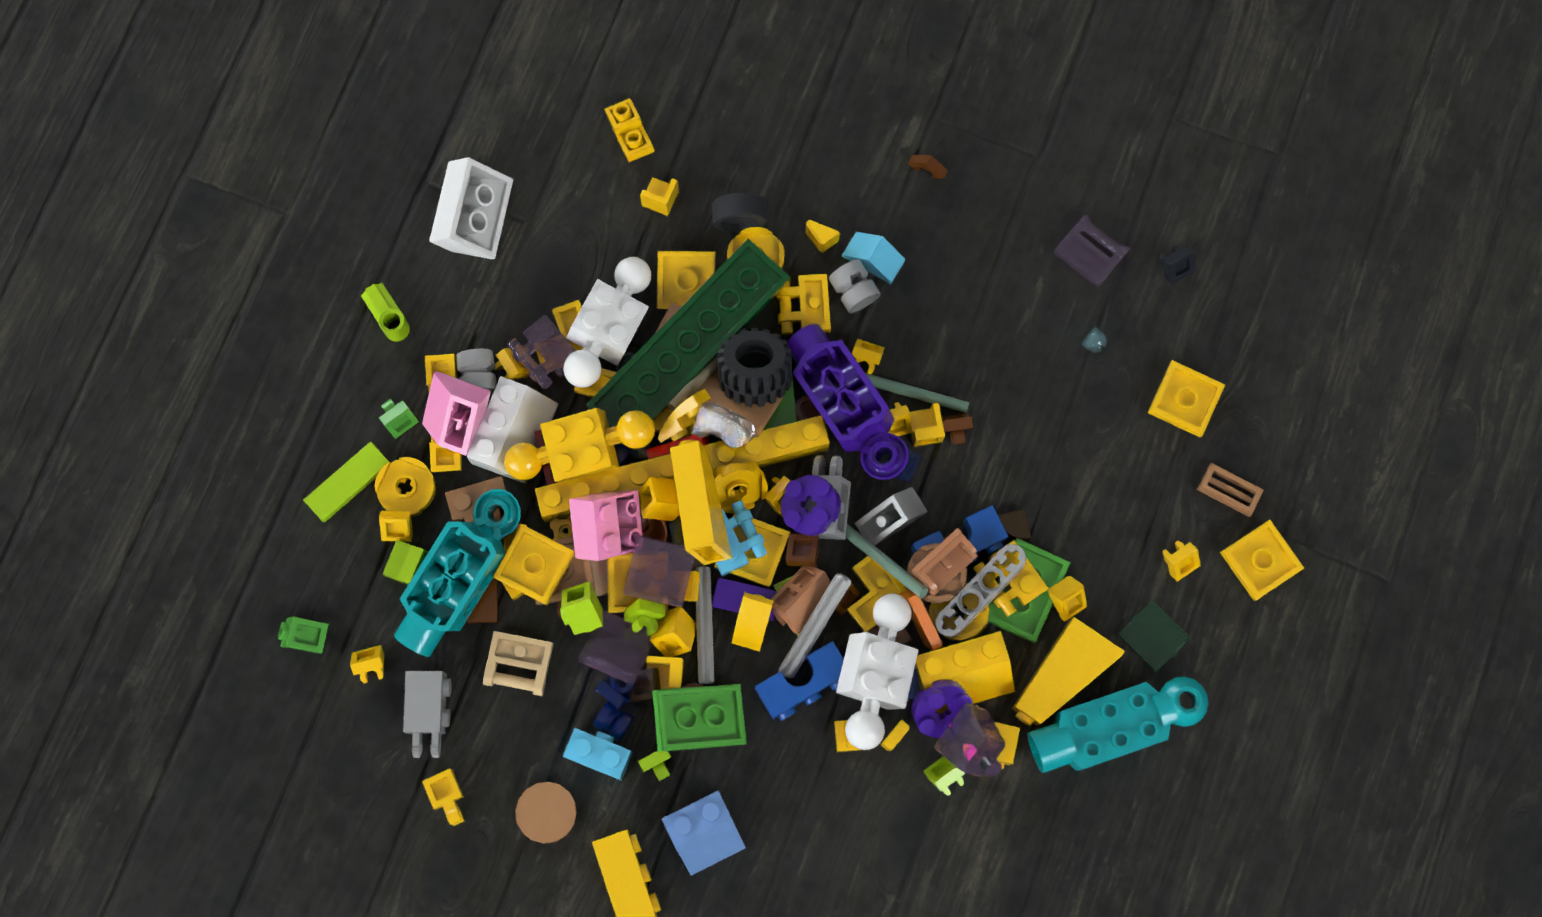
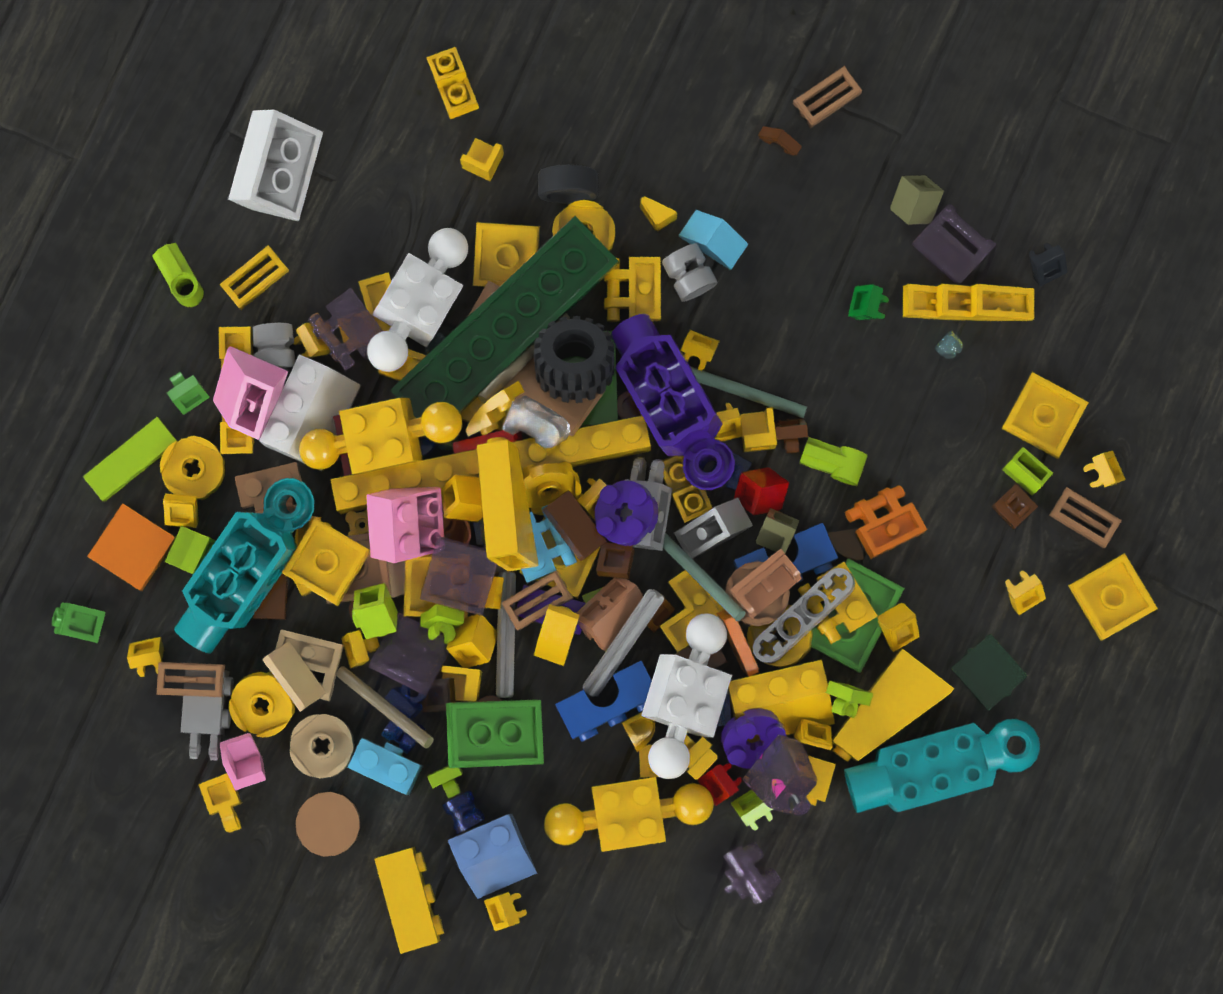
camera: 10 degrees right, 5 degrees up
none -> orange tile [87,503,176,591]
none -> medium nougat tile [157,662,225,697]
none -> yellow tile [220,245,289,310]
none -> bright pink panel [220,733,266,791]
none -> yellow plate [229,672,295,738]
none -> tan tile [262,641,326,712]
none -> tan plate [290,714,355,778]
none -> dark tan bar [336,666,434,748]
none -> yellow tile [341,630,380,669]
none -> clear blue wheel [442,790,486,834]
none -> yellow tile [484,892,527,931]
none -> medium nougat tile [501,570,574,631]
none -> reddish brown tile [542,490,607,561]
none -> yellow brick [544,777,714,852]
none -> yellow tile [622,712,655,752]
none -> yellow slope [662,456,713,523]
none -> yellow tile [684,734,712,769]
none -> red tile [698,763,742,806]
none -> clear purple hips [723,842,781,905]
none -> red panel [734,467,789,515]
none -> olive panel [756,508,799,553]
none -> medium nougat tile [793,66,862,128]
none -> yellow slope [794,719,833,750]
none -> lime piece [800,437,868,486]
none -> lime tile [826,681,873,718]
none -> orange plate [845,485,927,559]
none -> green tile [848,285,889,320]
none -> olive panel [890,175,944,225]
none -> yellow slope [903,284,1034,321]
none -> reddish brown tile [991,484,1038,529]
none -> lime piece [1002,447,1053,496]
none -> yellow tile [1083,451,1126,487]

